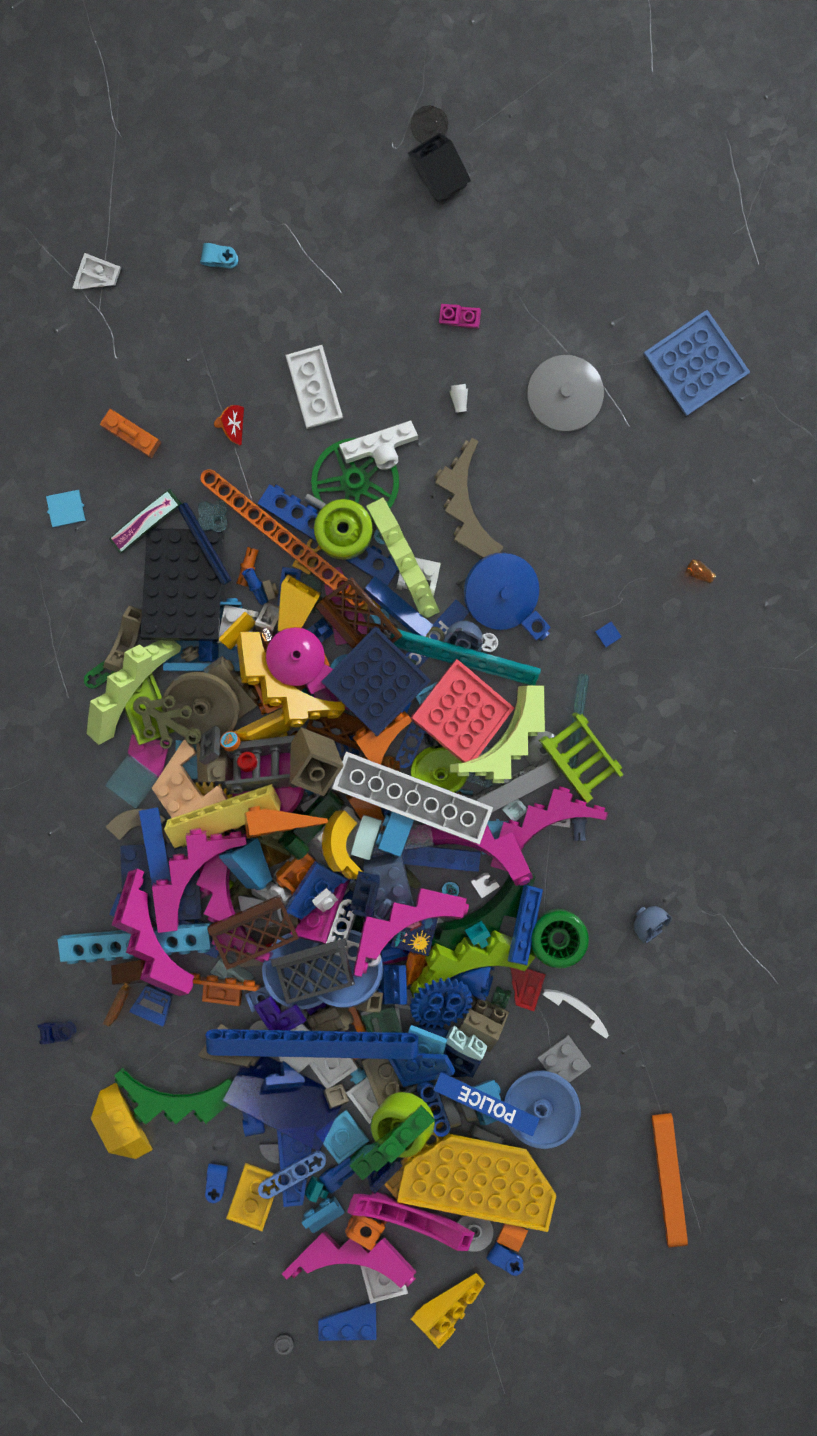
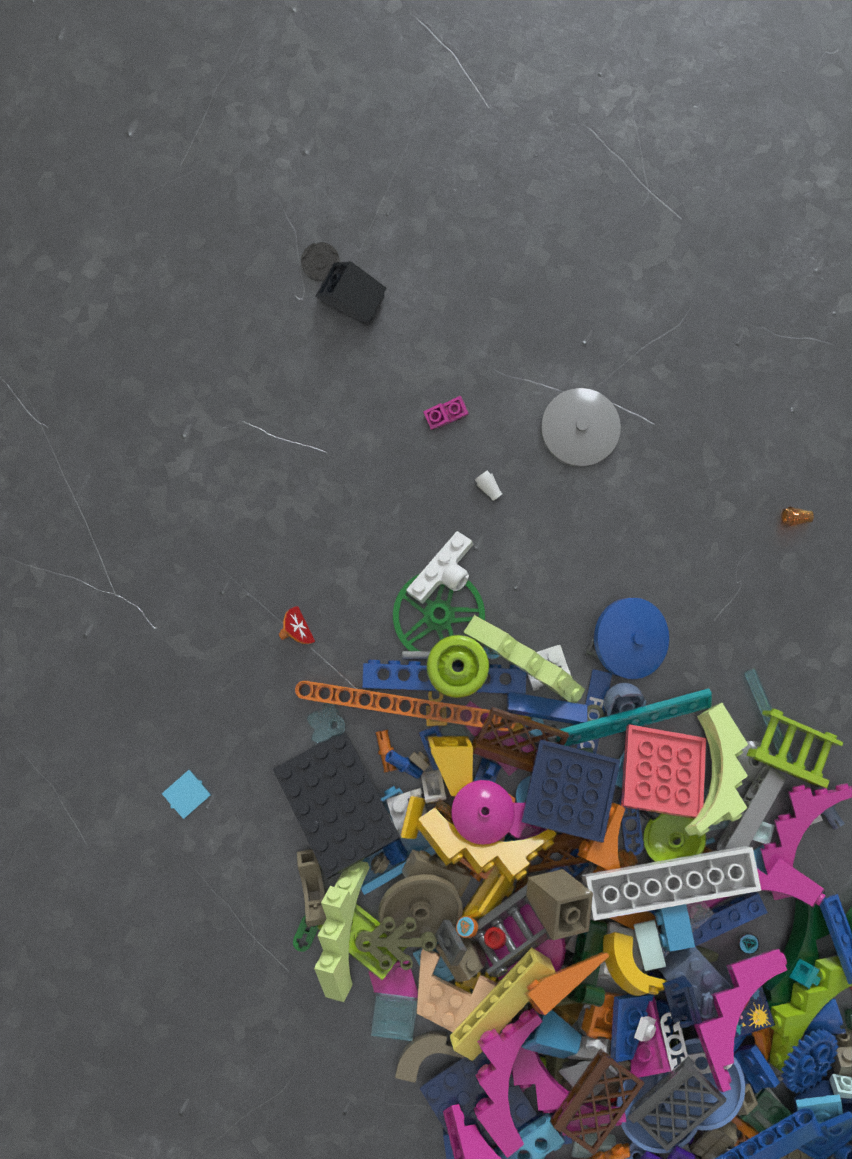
camera: 30 degrees left, 5 degrees down
white wing [72,253,122,290] -> none
orange piece [100,409,161,458] -> none
slope [109,489,182,554] -> none
blue tile [139,807,171,886] -> none
dark blue axle [178,502,231,585] -> none
medium azure piece [200,243,239,269] -> none
white tile [286,345,343,429] -> none
dark tan arch [434,438,503,558] -> none
white hinge [470,872,500,898] -> none
white wheel [481,633,498,653] -> none
blue brick [520,610,551,641] -> none
blue tile [595,621,622,648] -> none
medium blue plate [643,310,750,416] -> none

